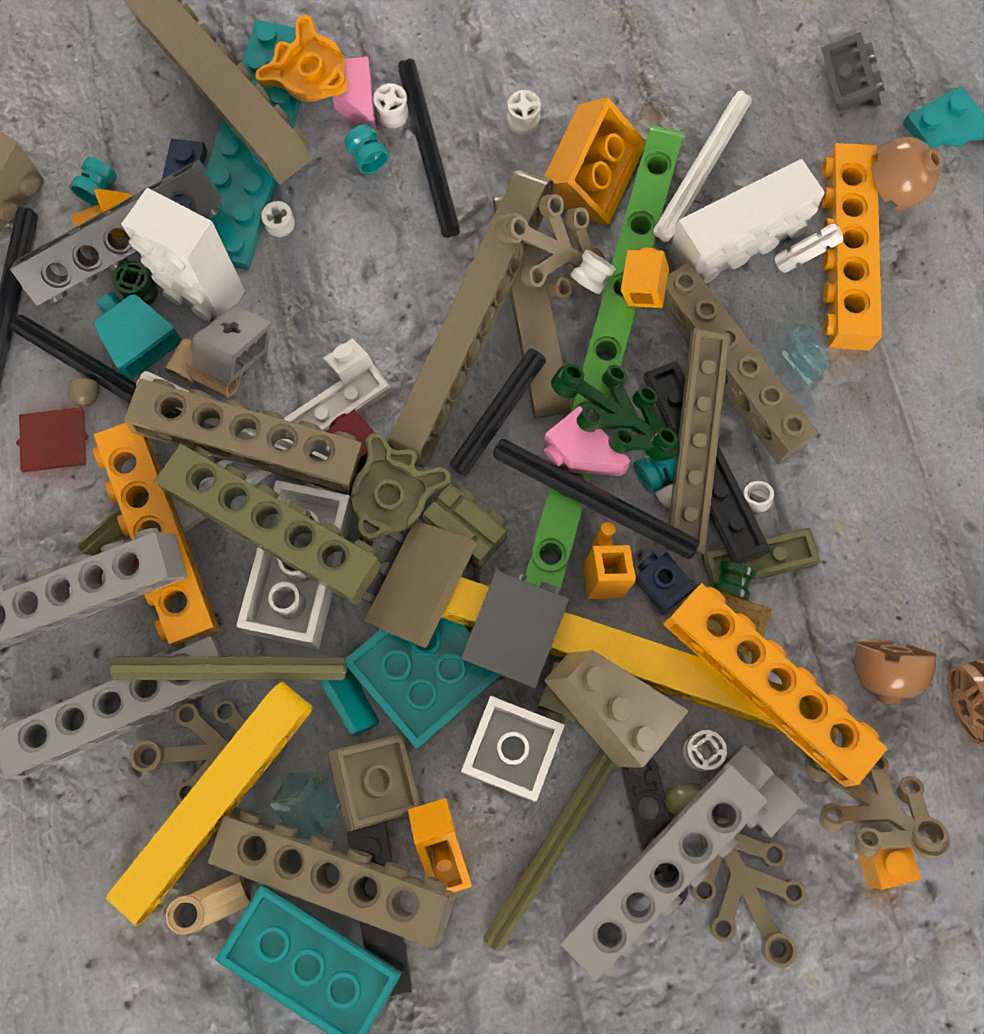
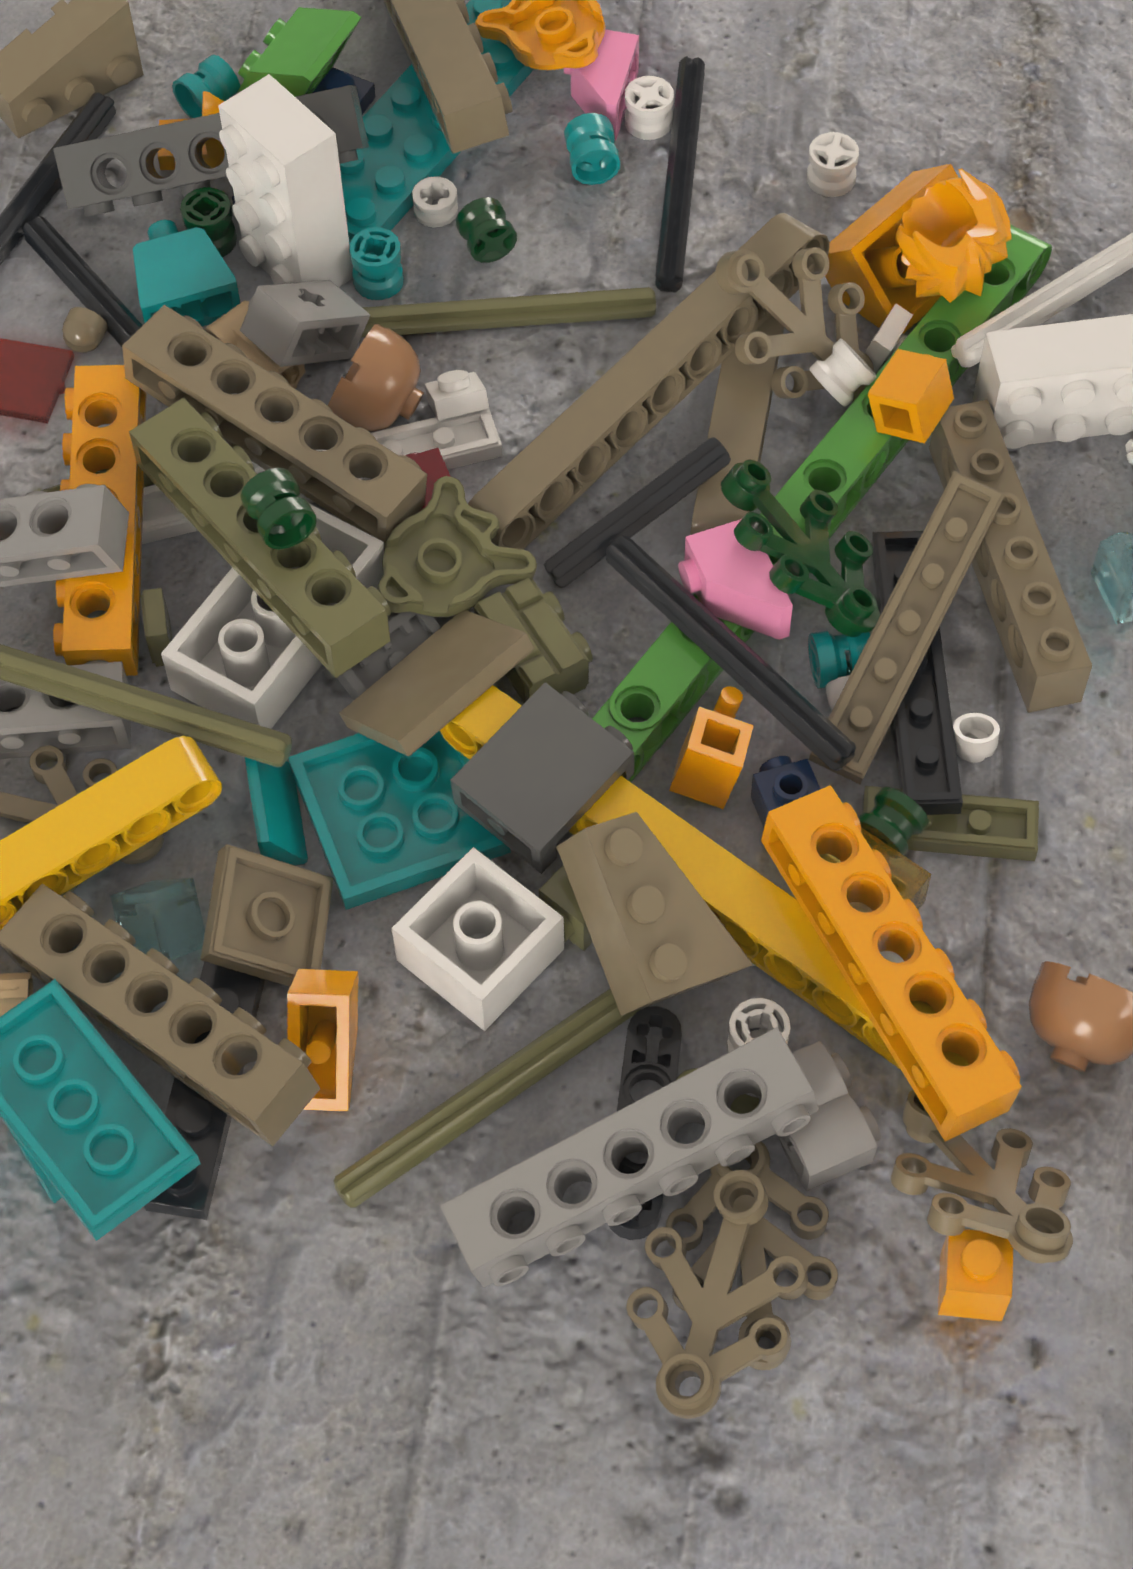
camera: 20 degrees right, 15 degrees down
none -> olive tile [140,588,172,667]
none -> bright green slope [237,7,362,97]
none -> dark green wheel [240,468,317,550]
none -> medium nougat cylinder [328,324,424,433]
none -> teal wheel [349,227,404,300]
none -> olive axle [361,287,656,338]
none -> dark green wheel [456,197,517,263]
none -> dark tan plant [626,1170,808,1419]
none -> white plate [864,304,913,374]
none -> light orange hair [896,168,1012,303]

